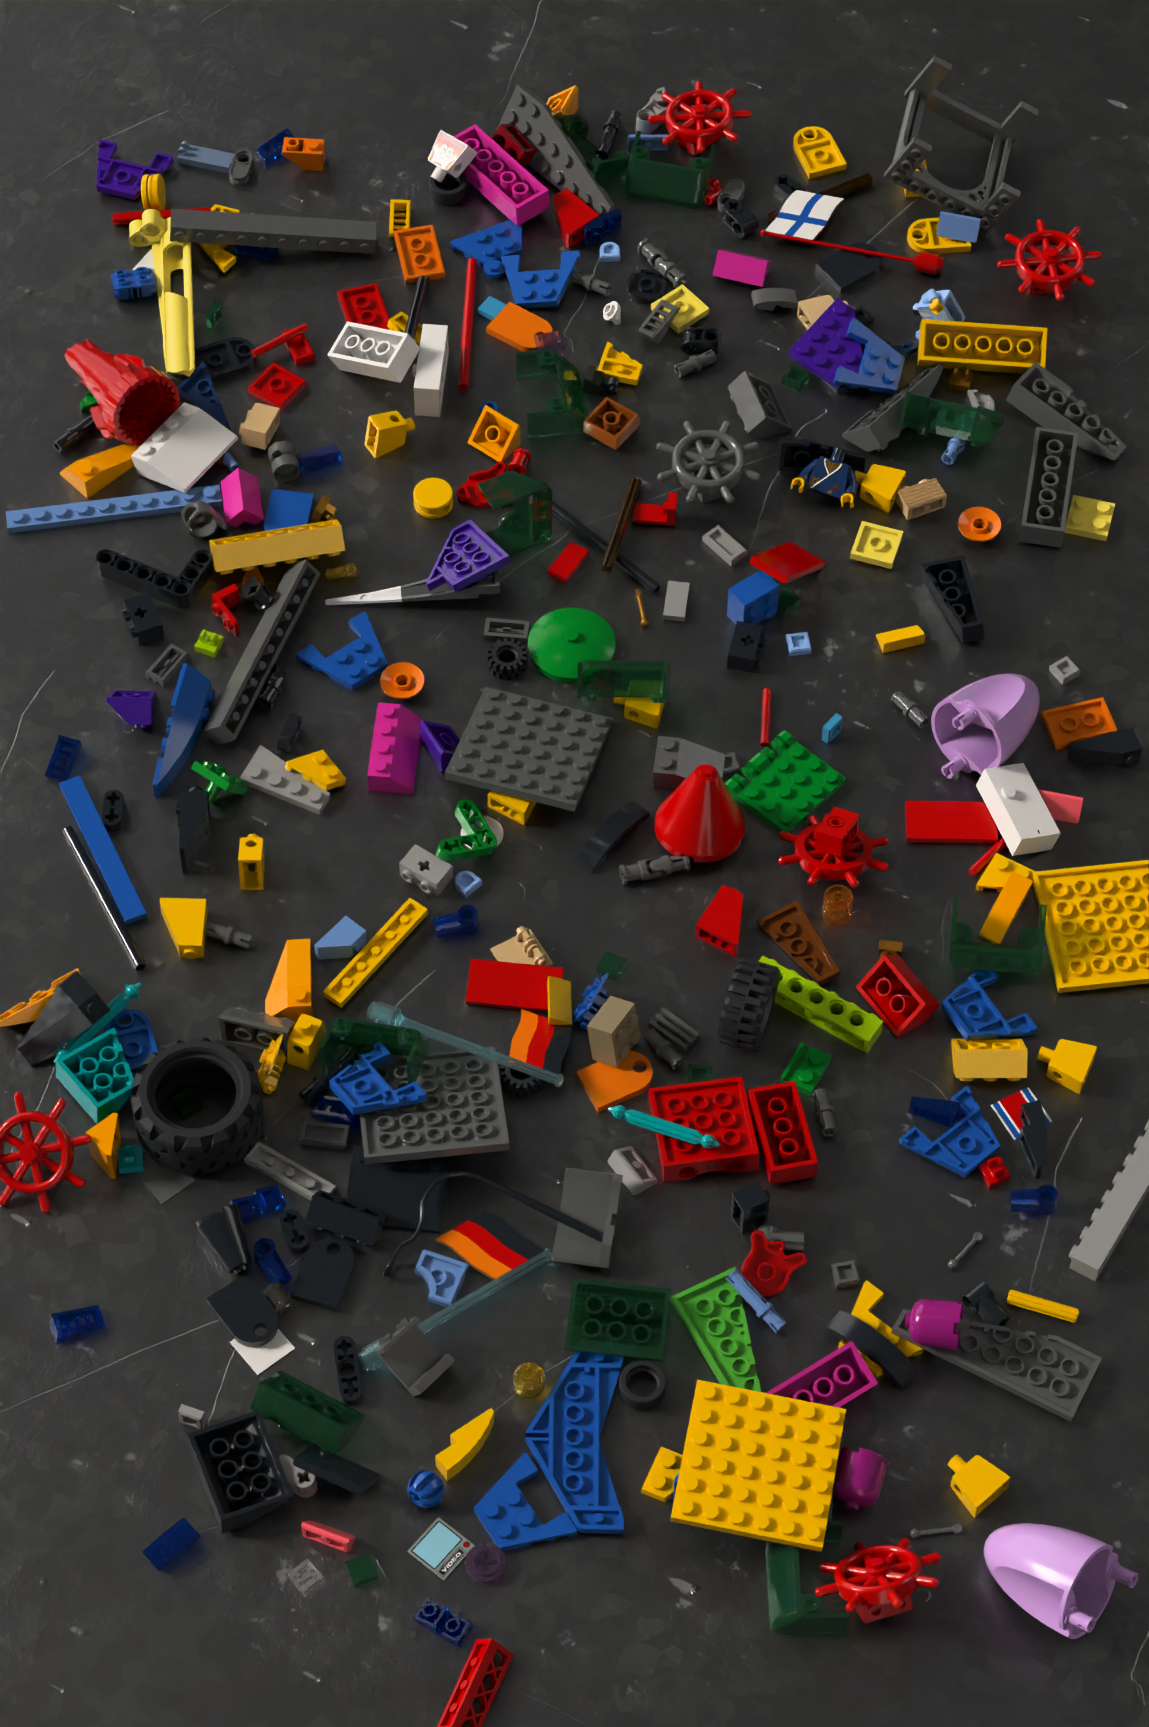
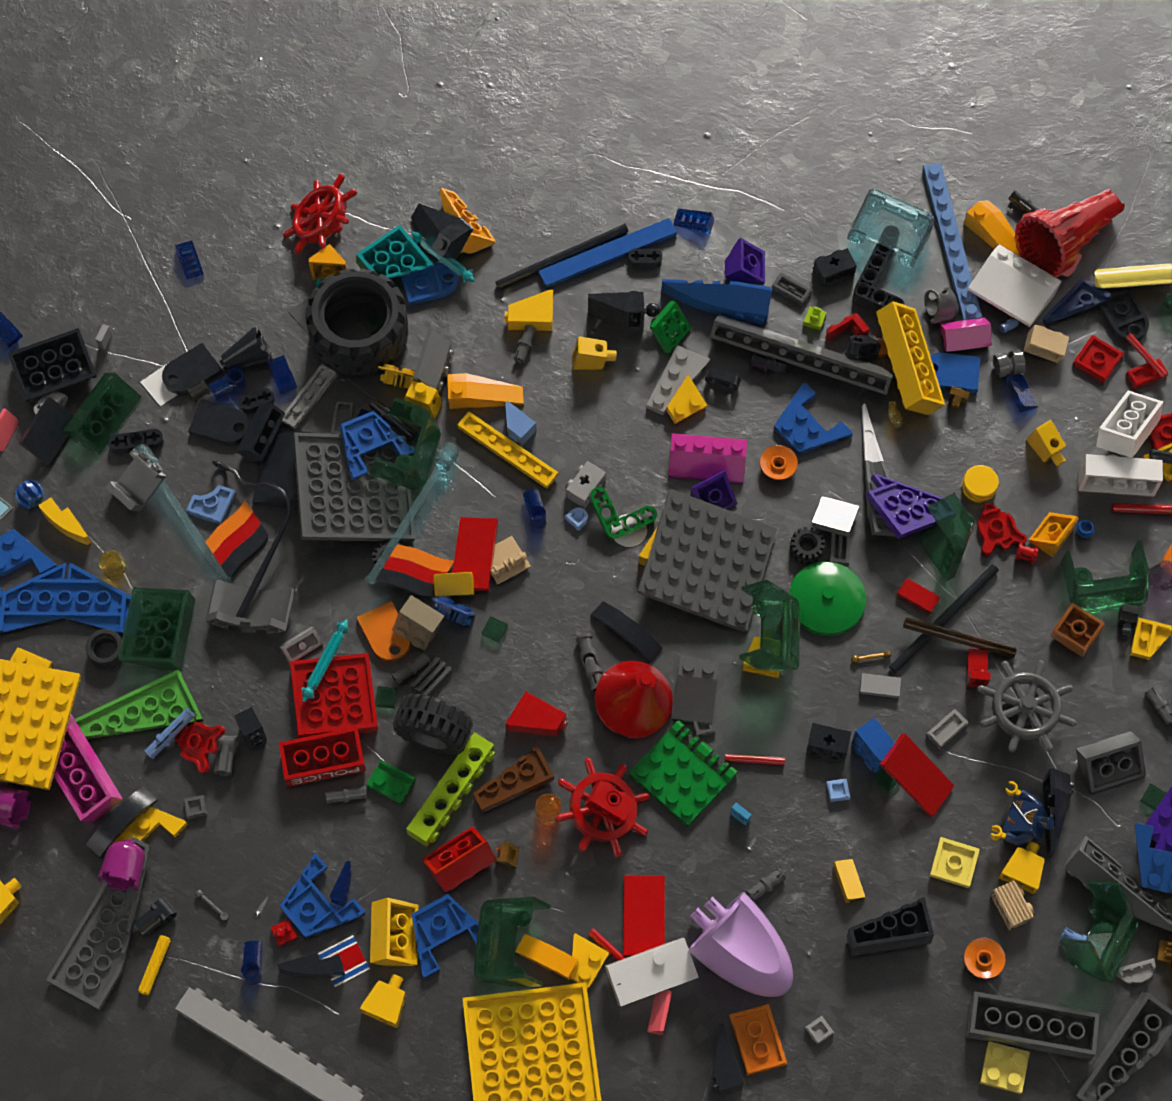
camera: 90 degrees right, 10 degrees up
none -> tile [811,496,859,536]
none -> clear light blue windscreen [847,189,934,268]

